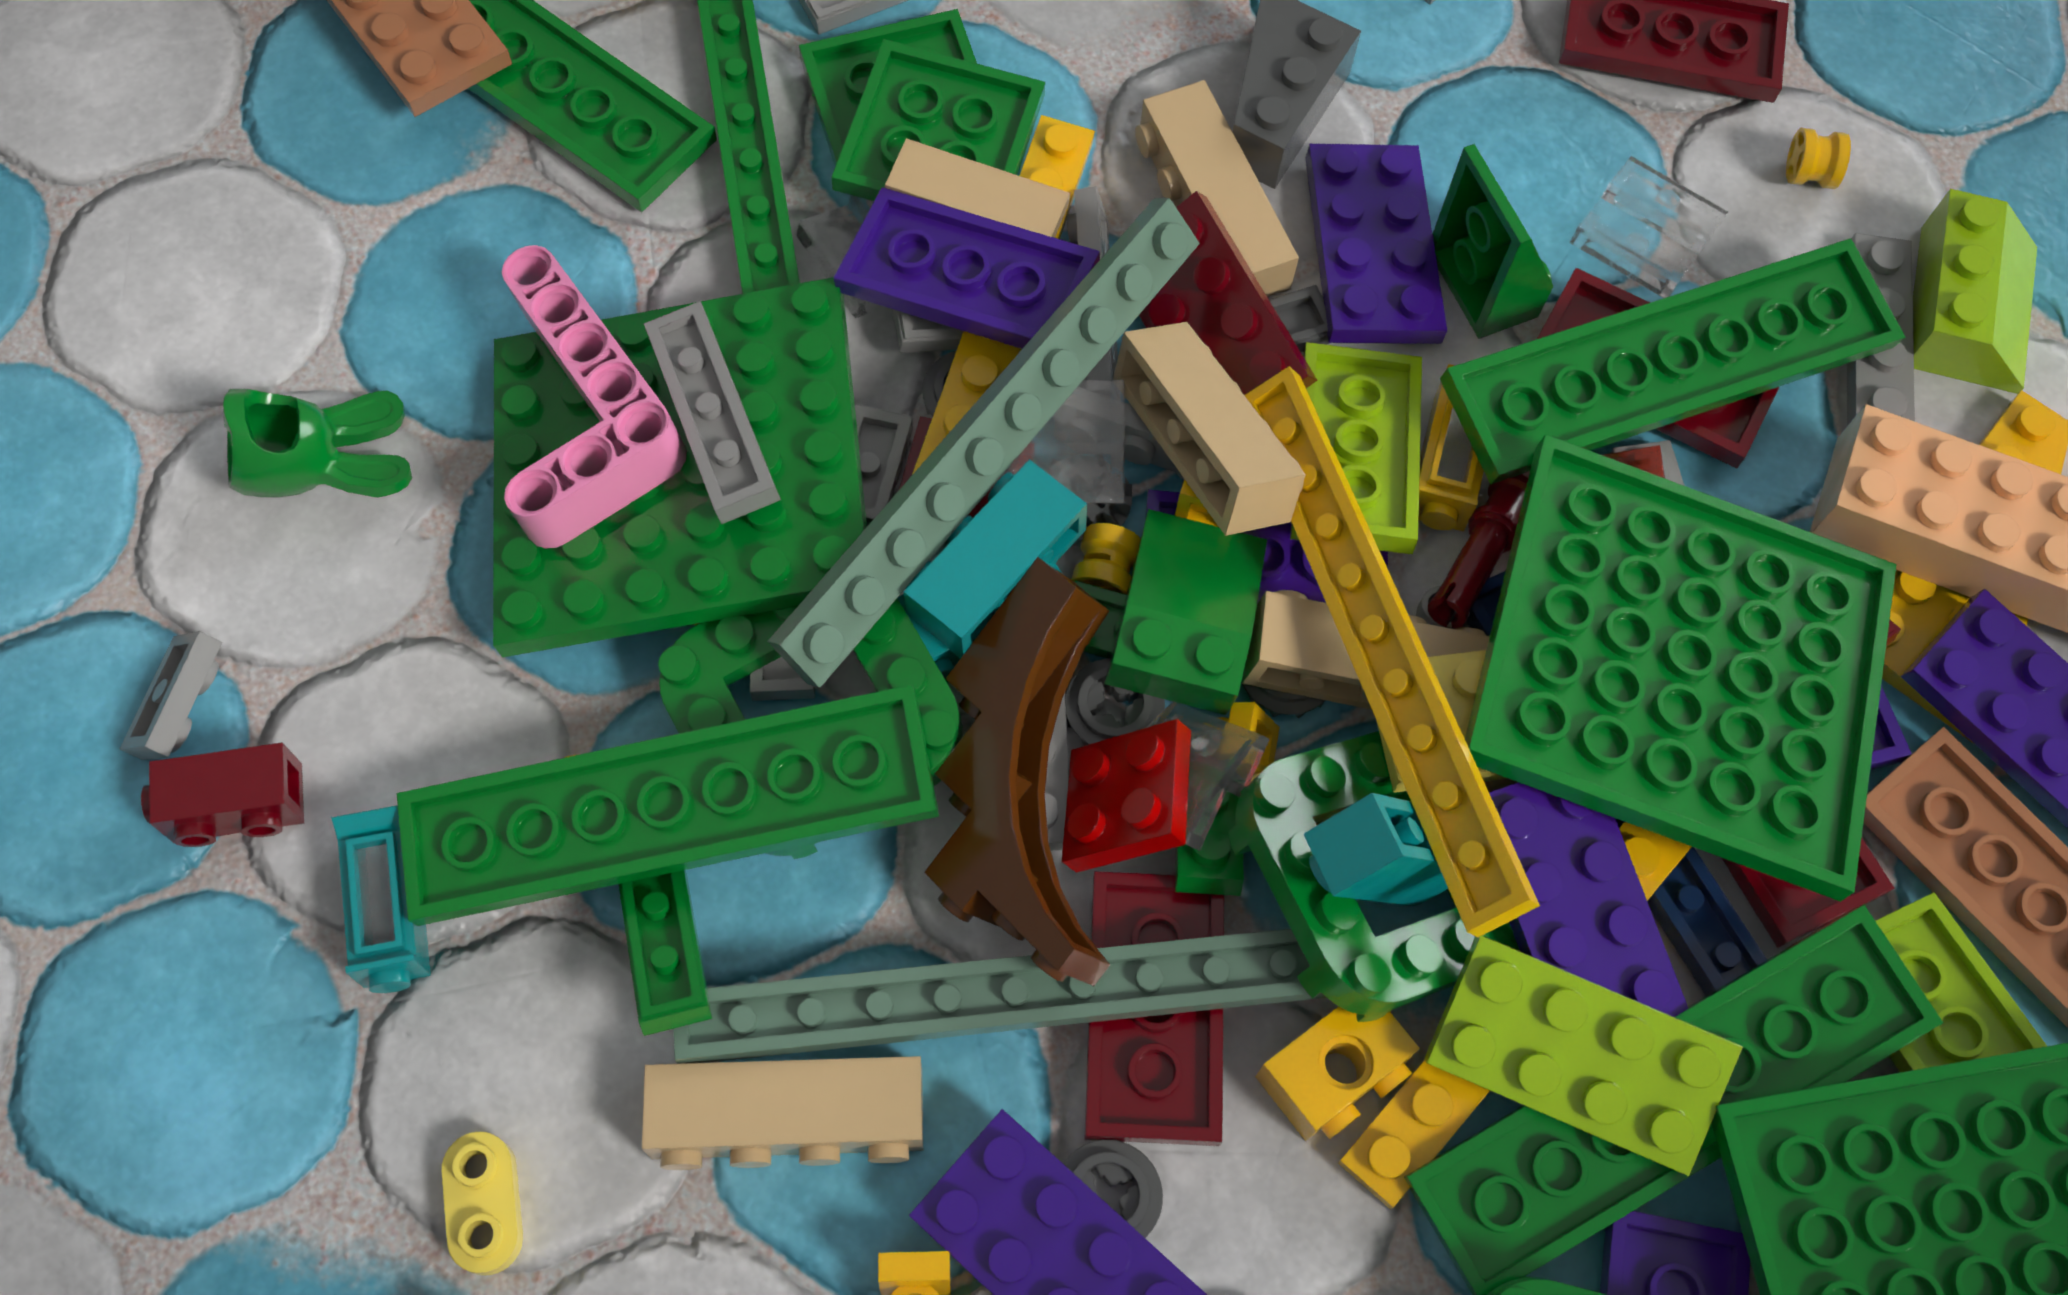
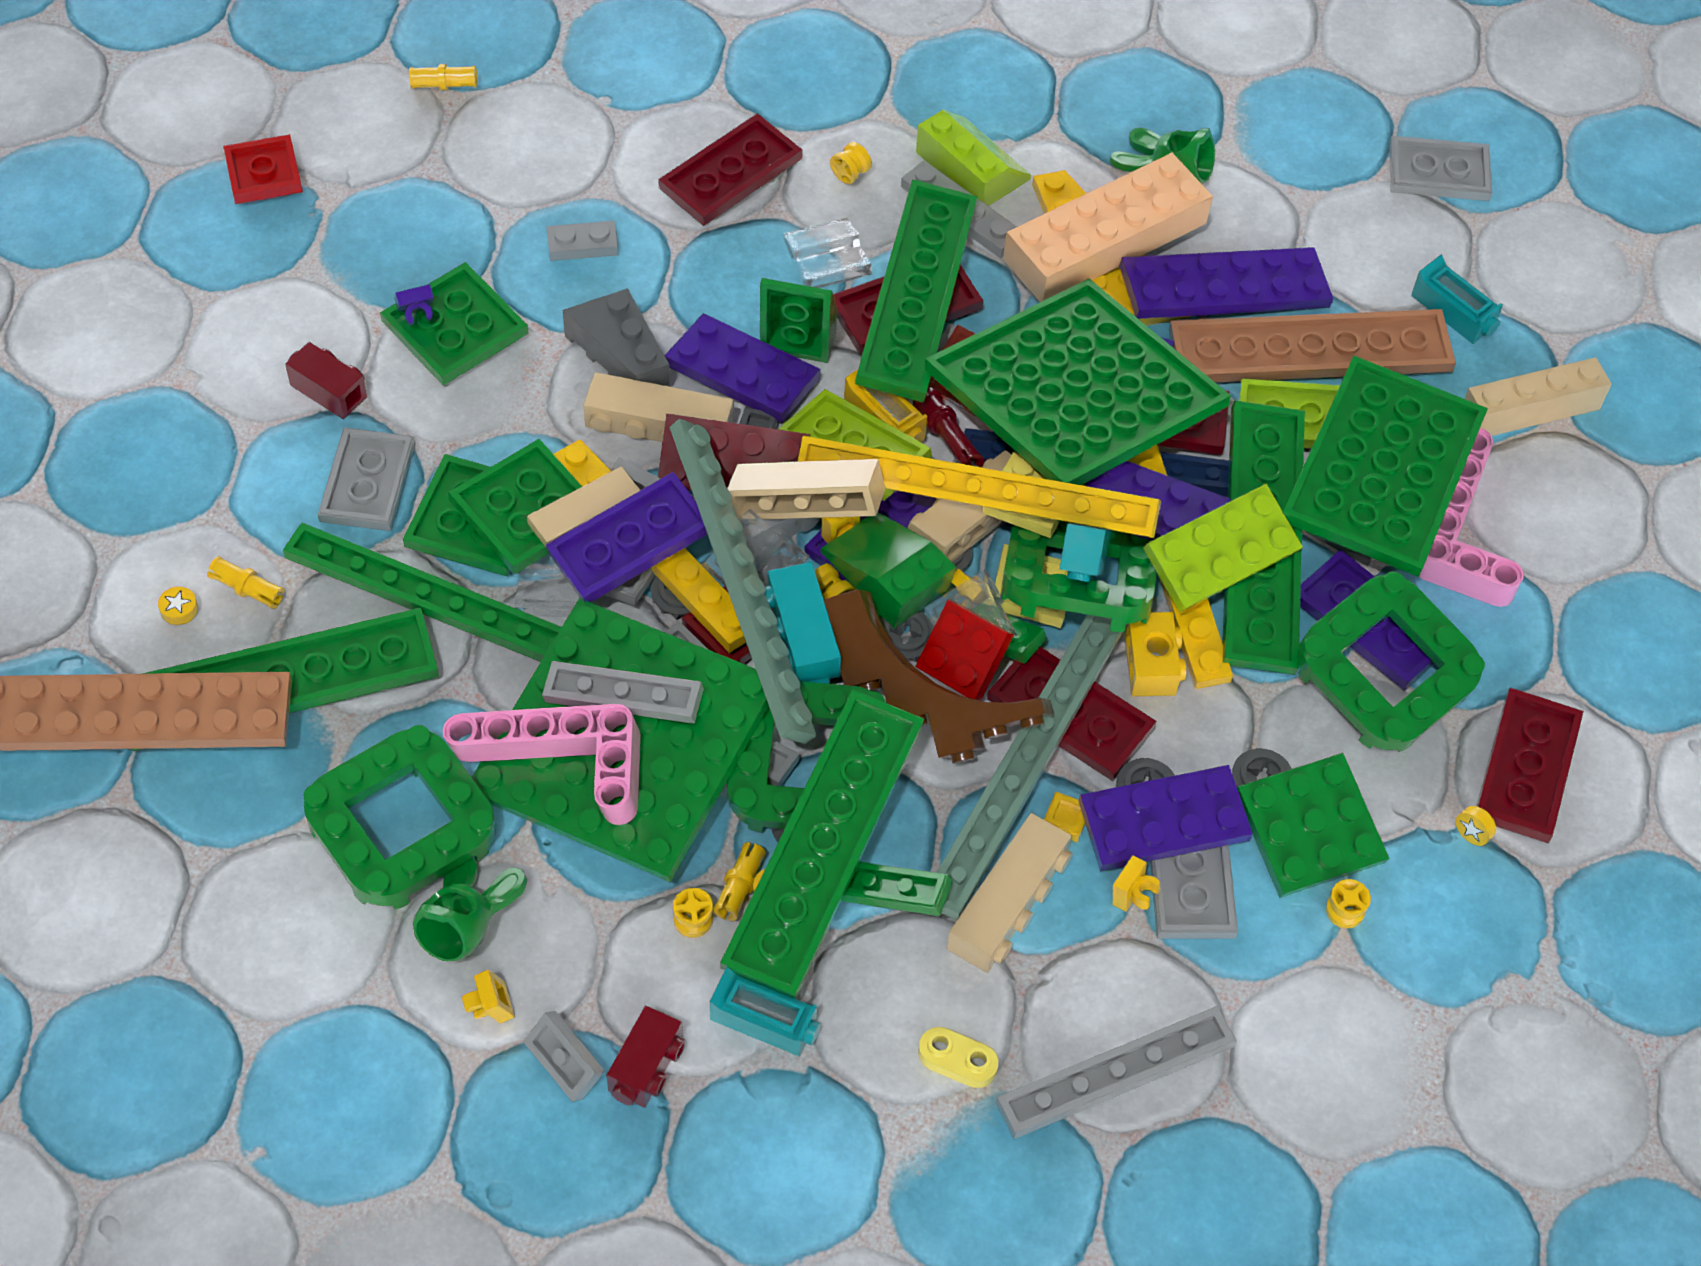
camera: 55 degrees left, 10 degrees down
none -> green plate [303,725,496,909]
none -> yellow tile [461,969,515,1024]
none -> yellow wheel [673,888,713,938]
none -> yellow pin [713,842,766,921]
none -> yellow tile [1044,791,1085,843]

